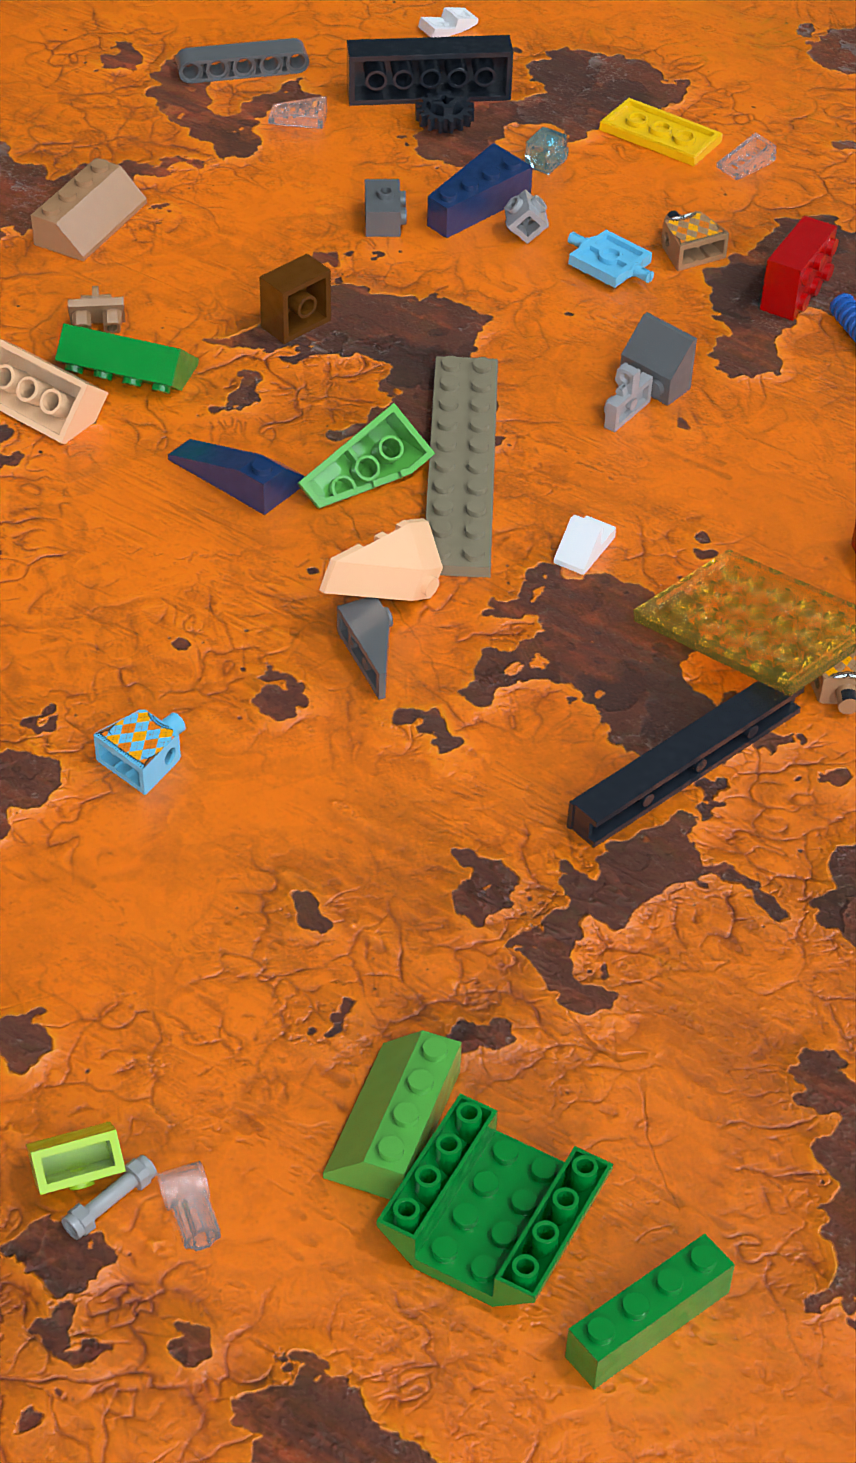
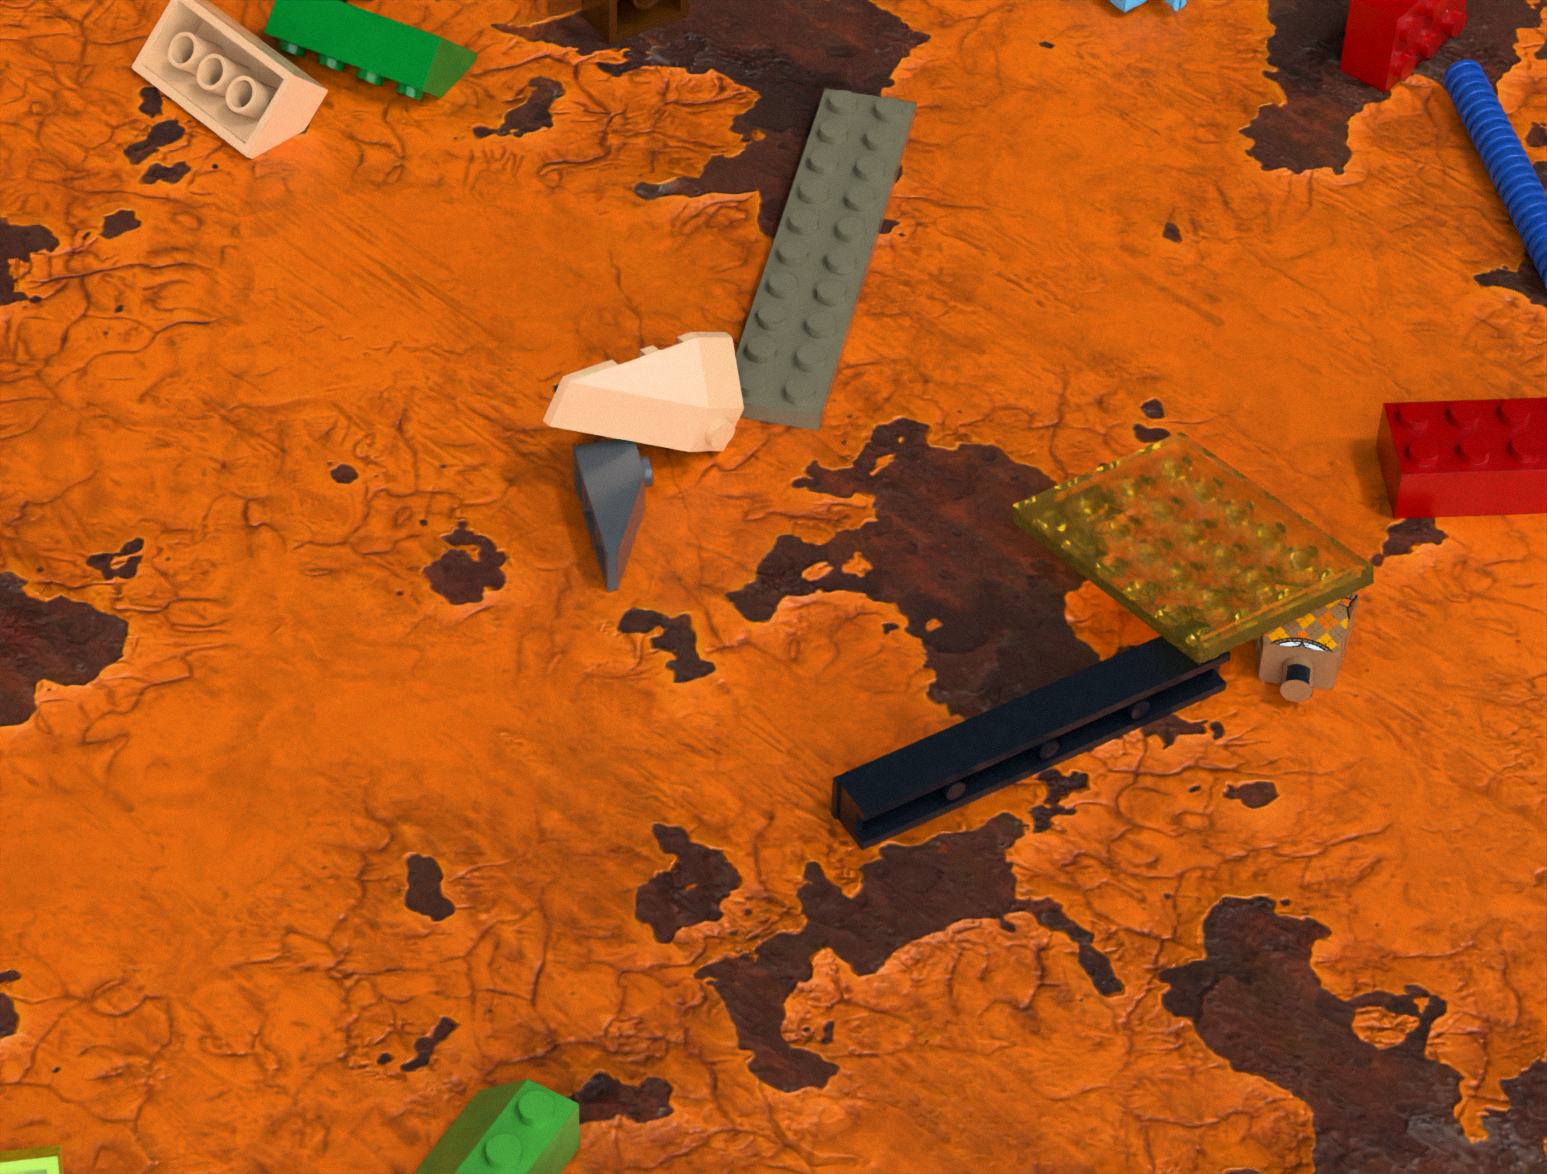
camera: 10 degrees right, 0 degrees up
medium azure torso [93,710,186,795] -> none
dark blue wedge [168,439,305,515] -> none
bright green wedge [297,403,435,509] -> none
white slope [554,515,616,575] -> none
light grey hinge [604,362,653,432] -> none
dark grey slope [620,312,697,406] -> none

